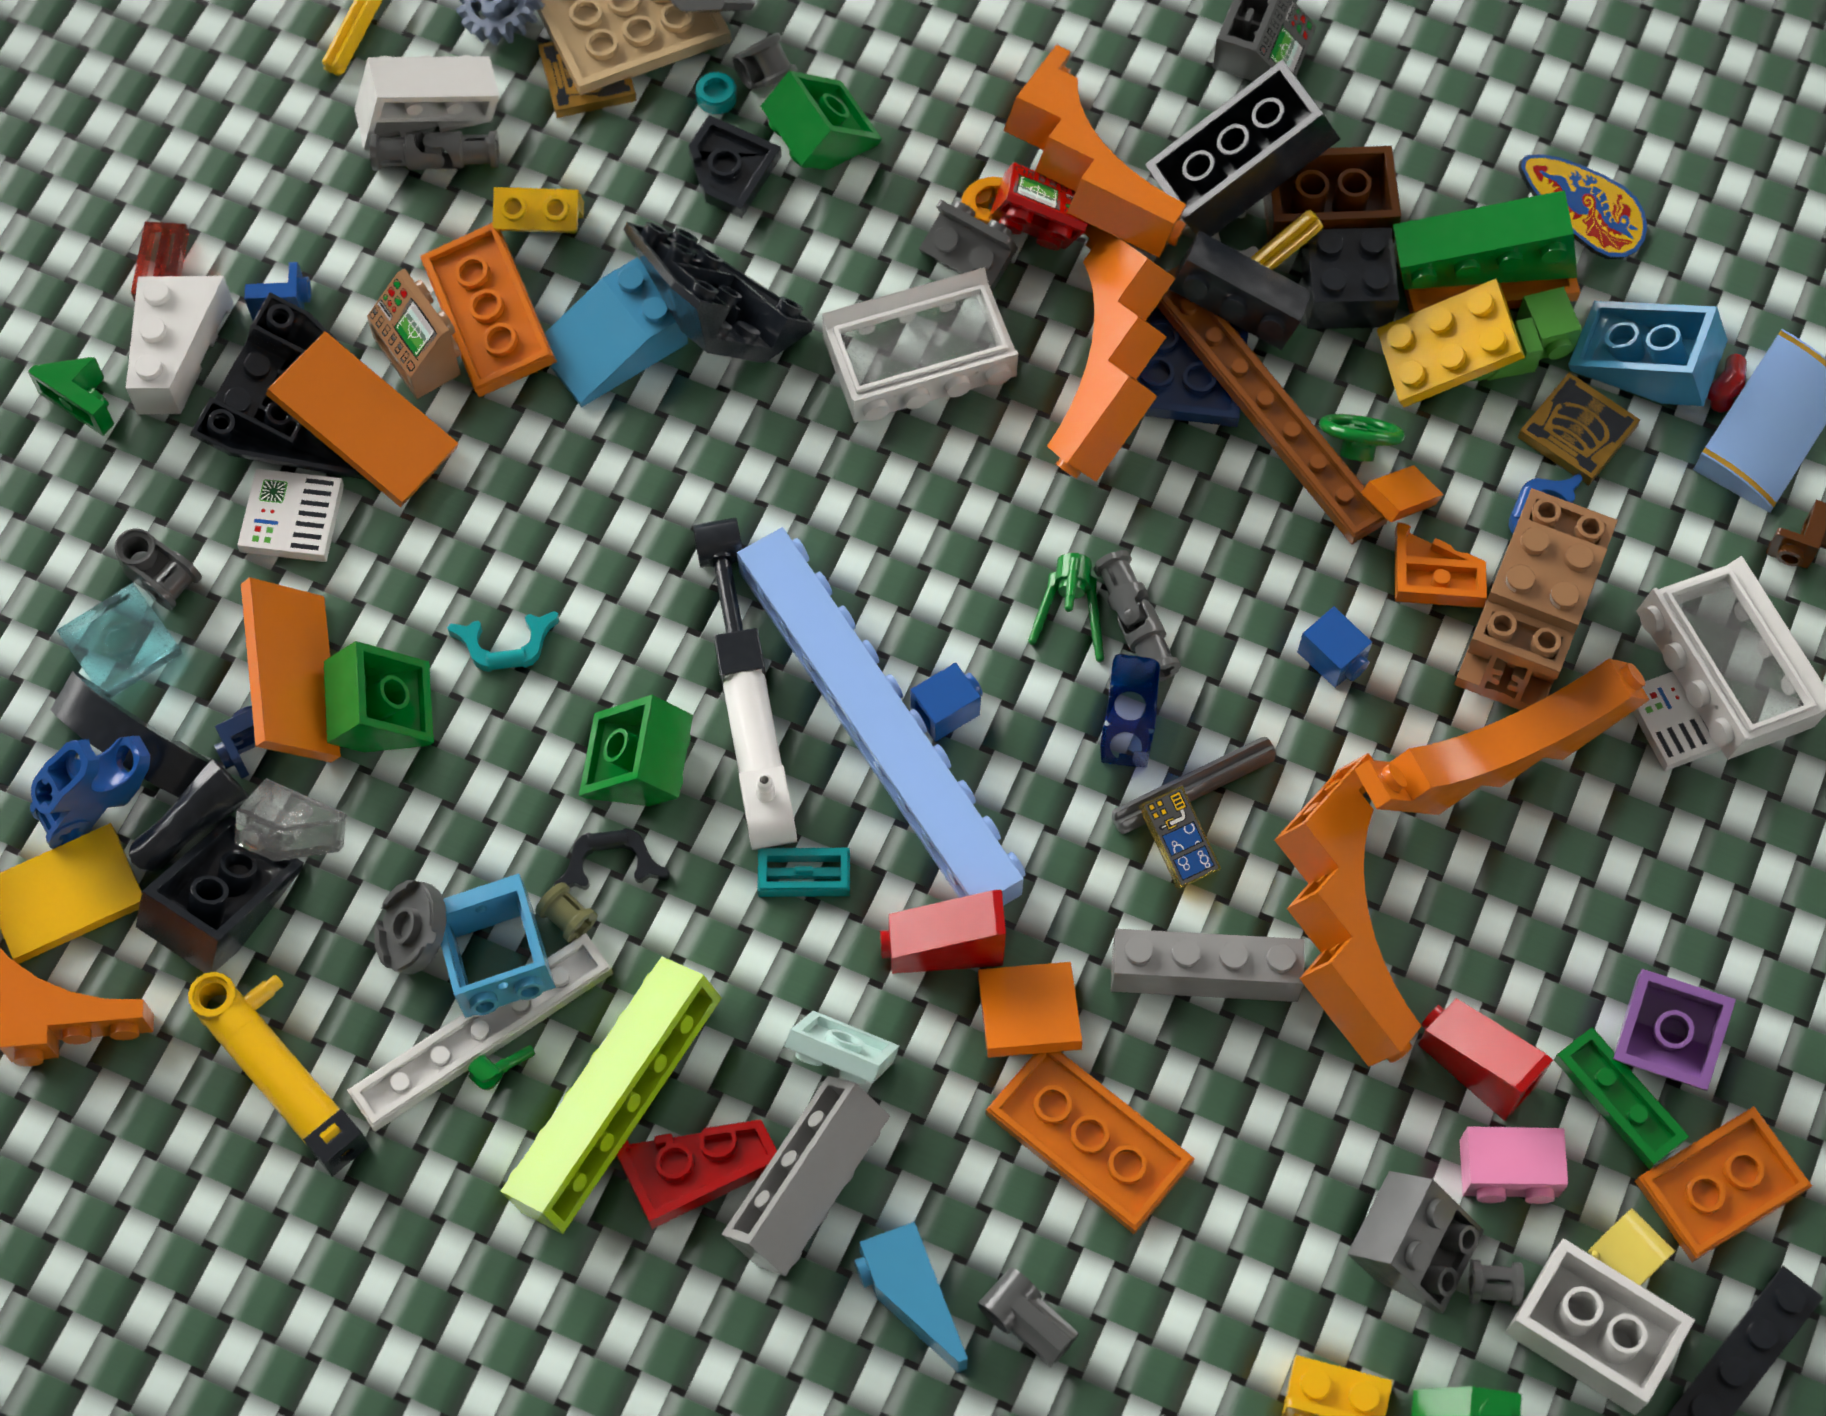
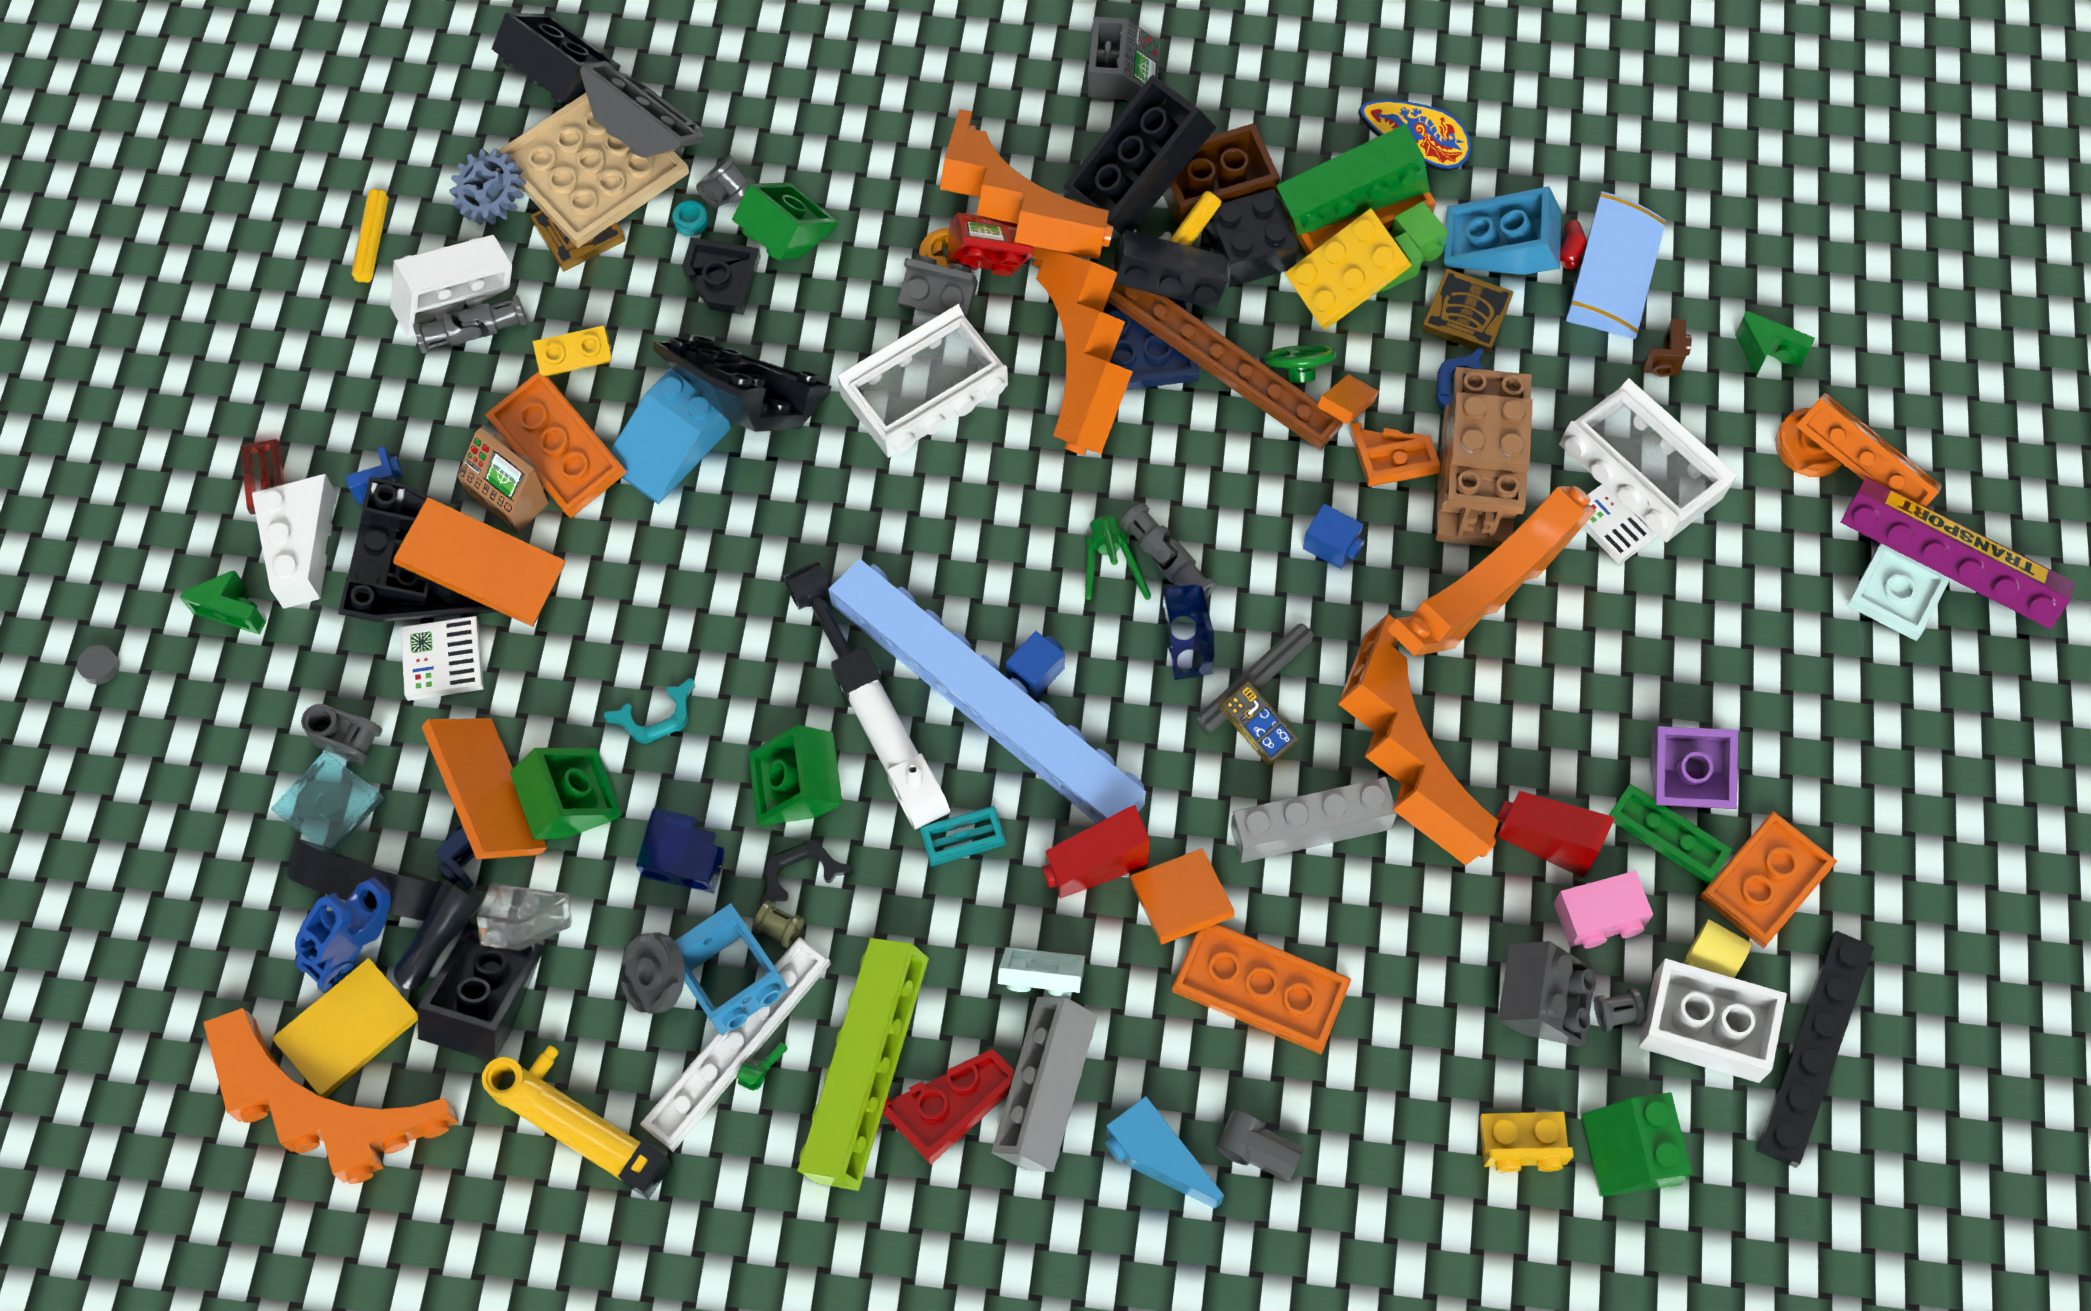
camera: 15 degrees left, 0 degrees up
none -> clear blue piece [636,808,725,893]

